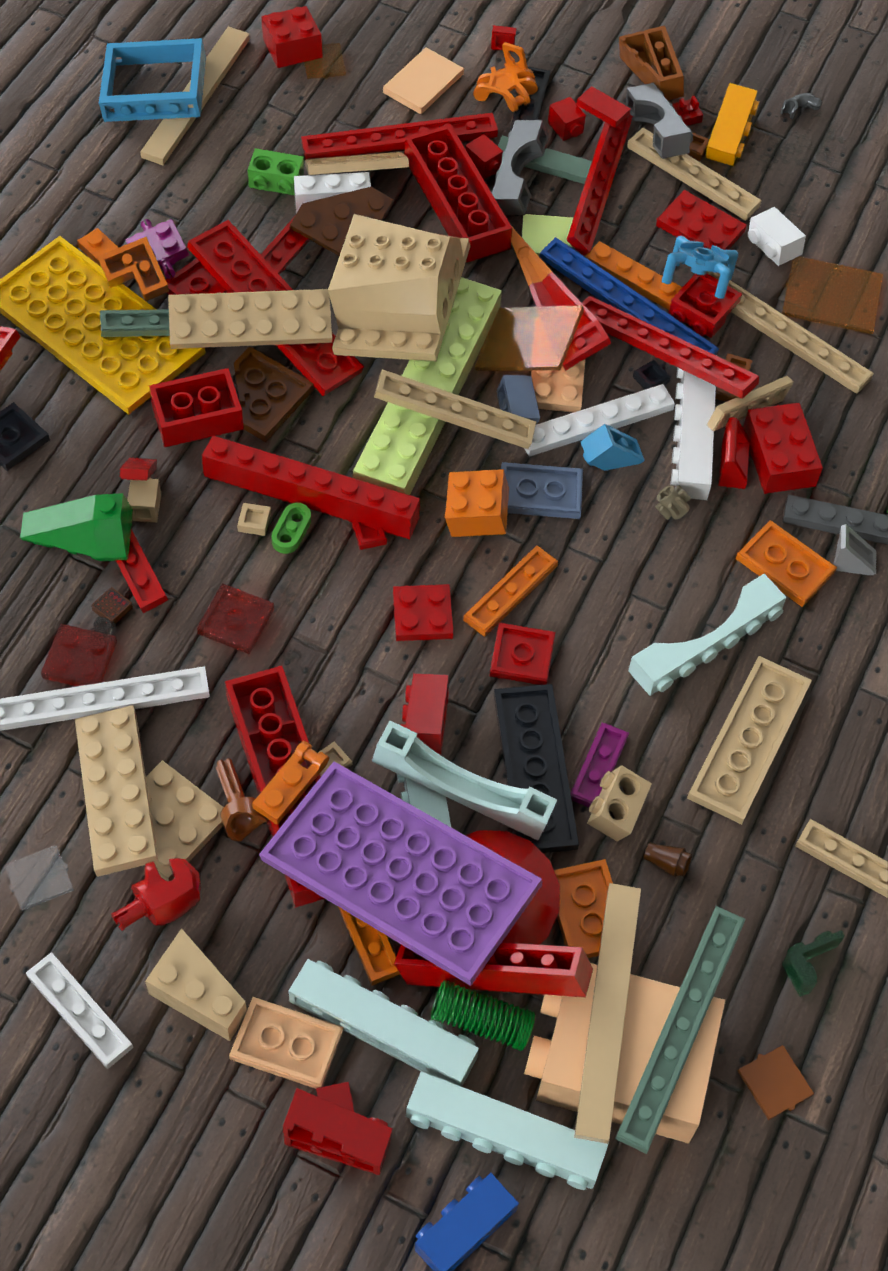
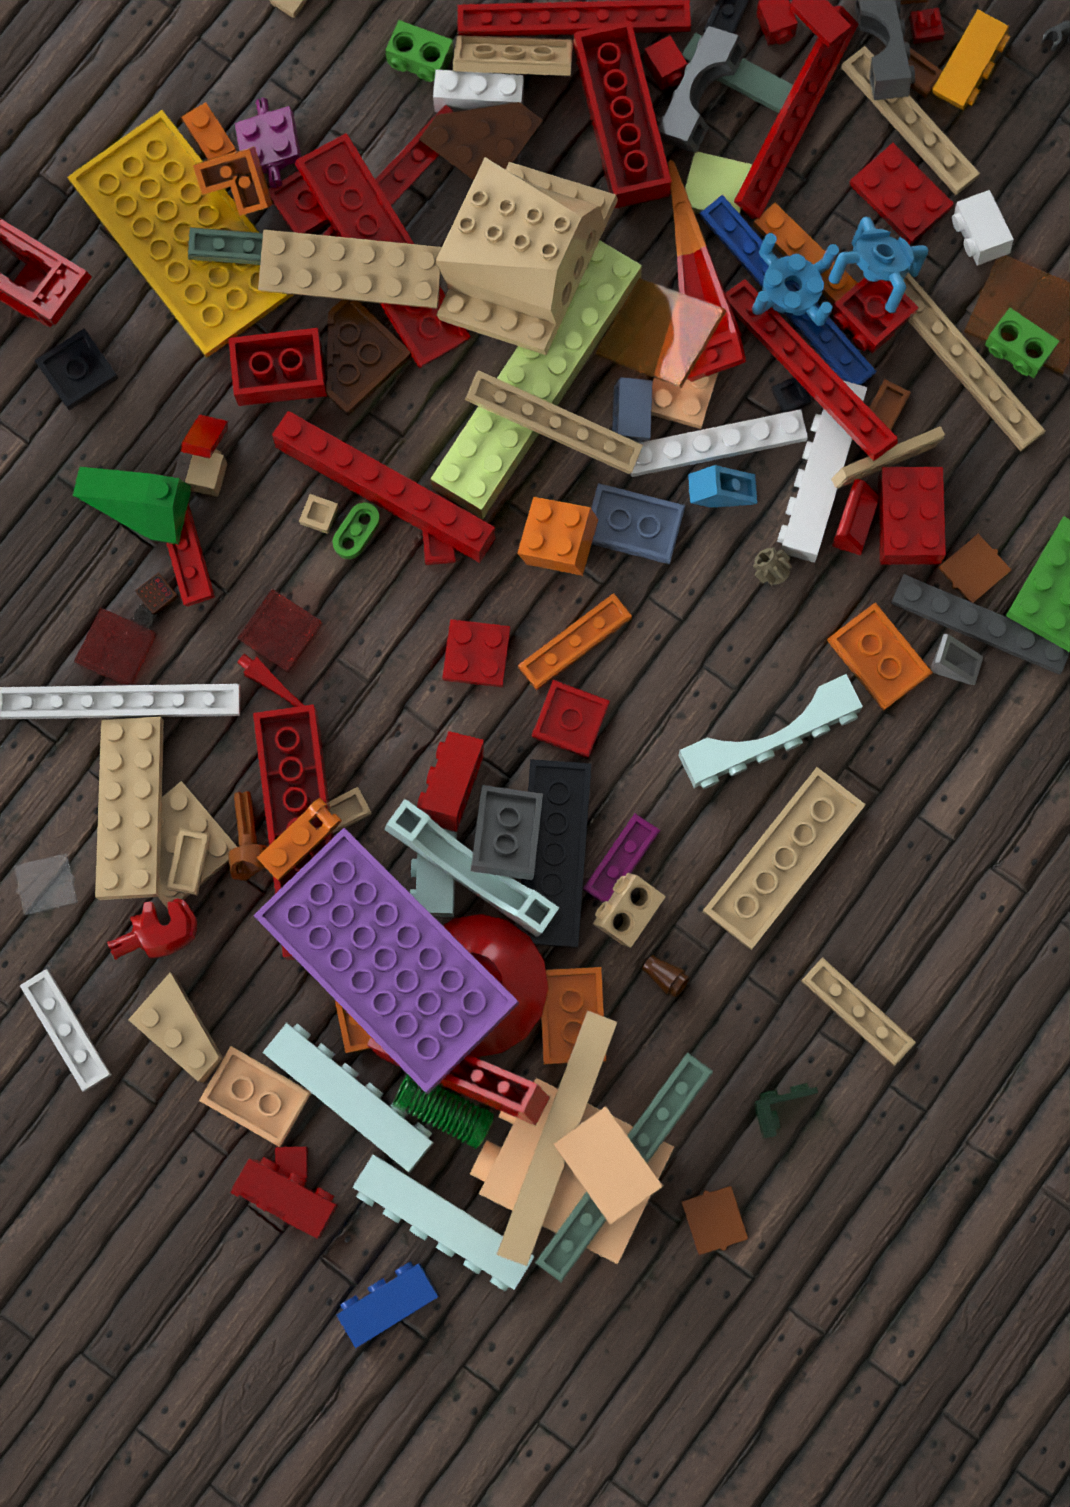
camera: 20 degrees right, 20 degrees up
none -> tan tile [166,828,211,896]
none -> red piece [237,653,305,707]
none -> dark grey plate [471,785,543,880]
none -> light nougat tile [553,1106,663,1225]
none -> dark azure plate [752,233,839,326]
none -> dark orange piece [938,534,1012,603]
none -> bright green brick [985,308,1059,378]

